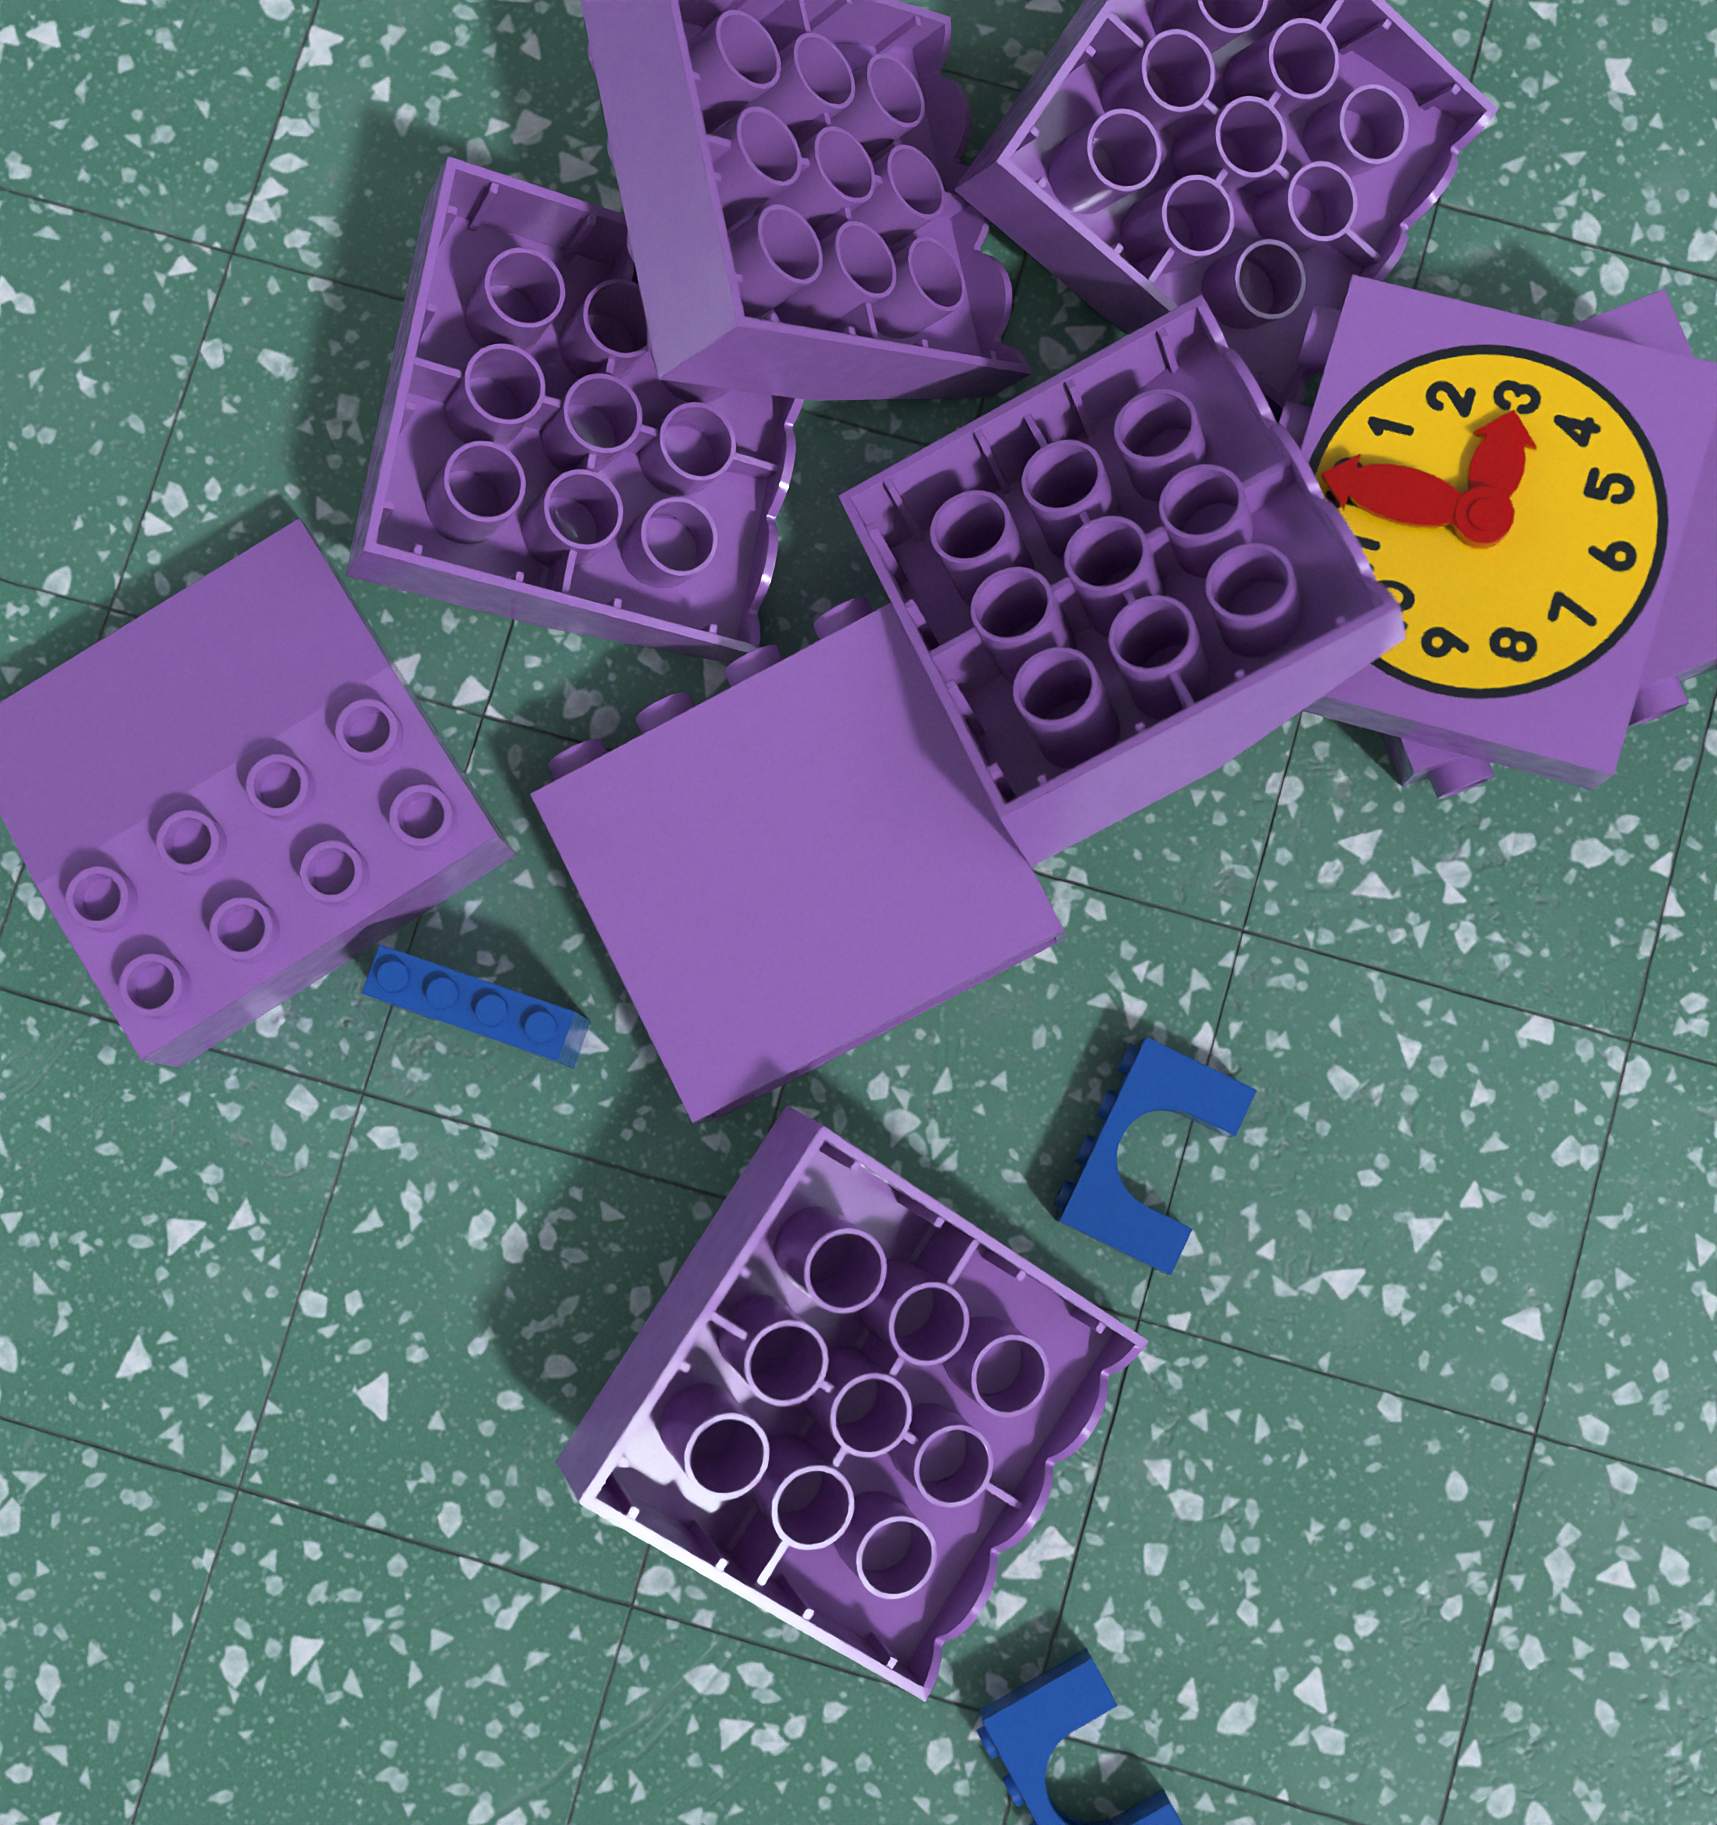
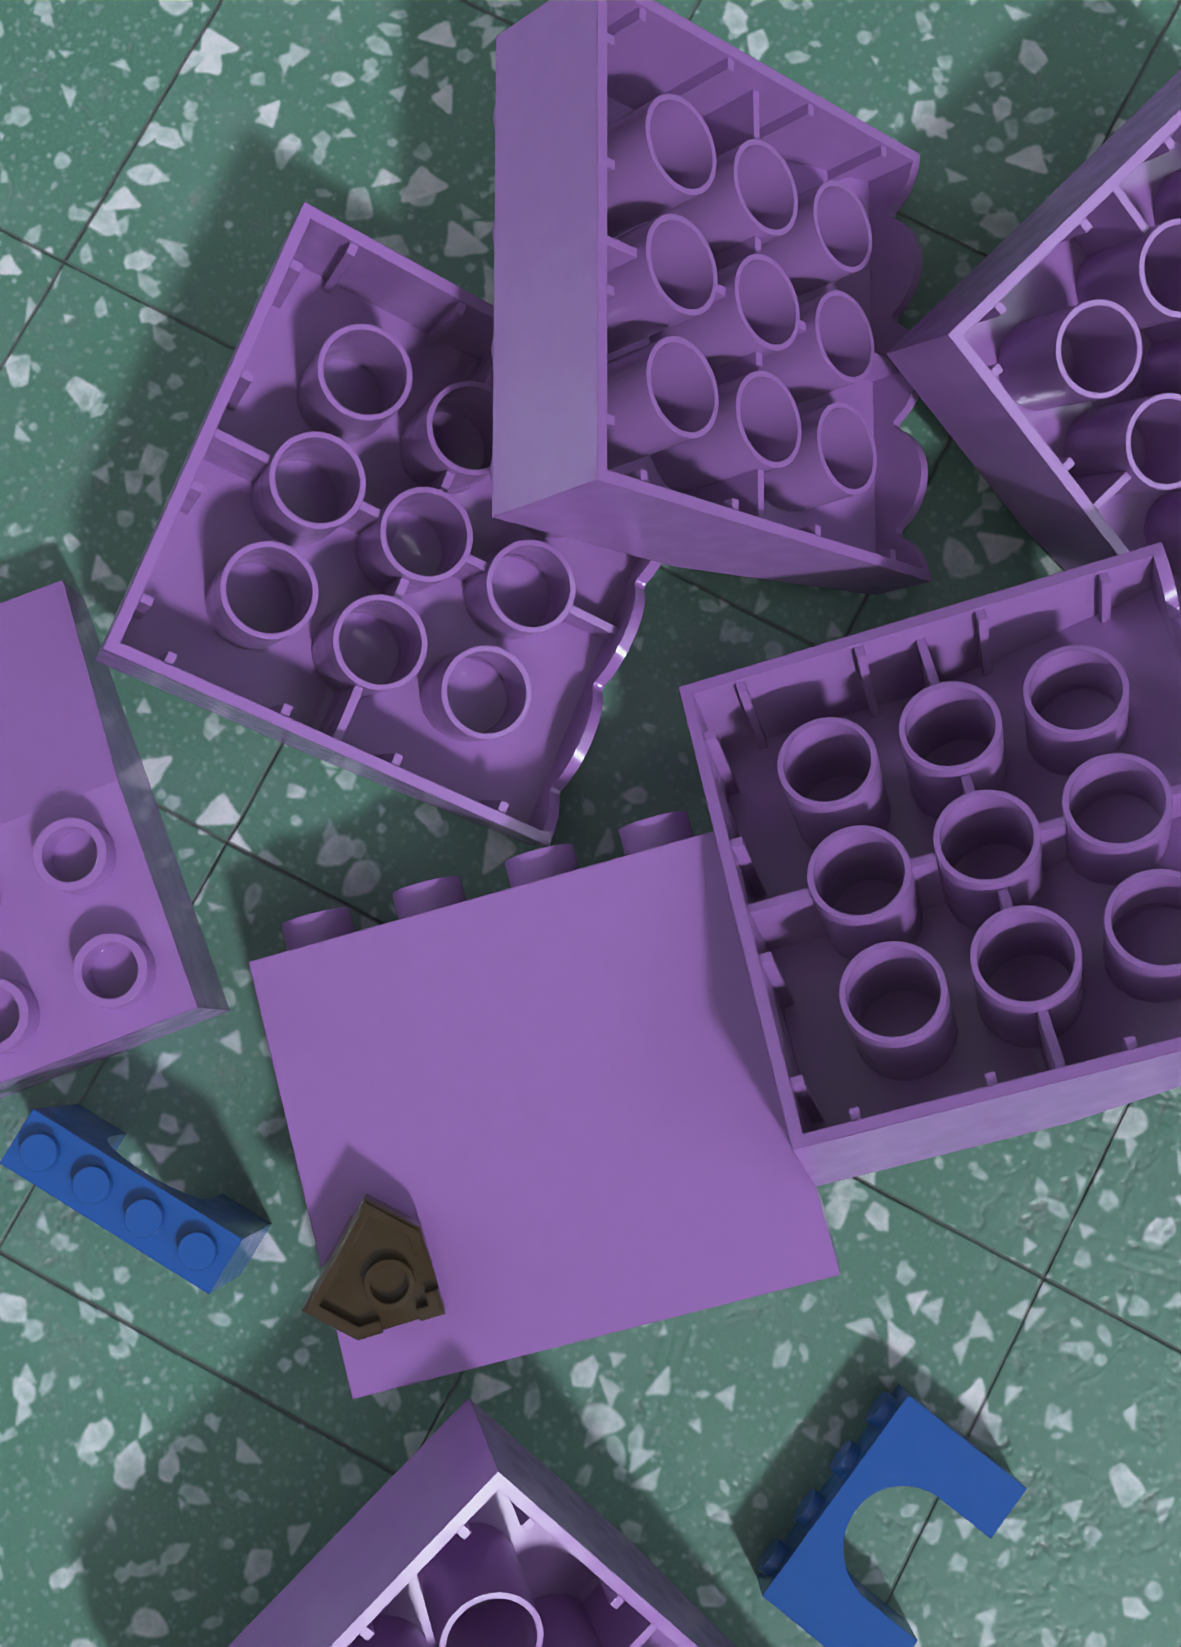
camera: 15 degrees right, 0 degrees up
none -> dark brown plate [302,1193,445,1340]

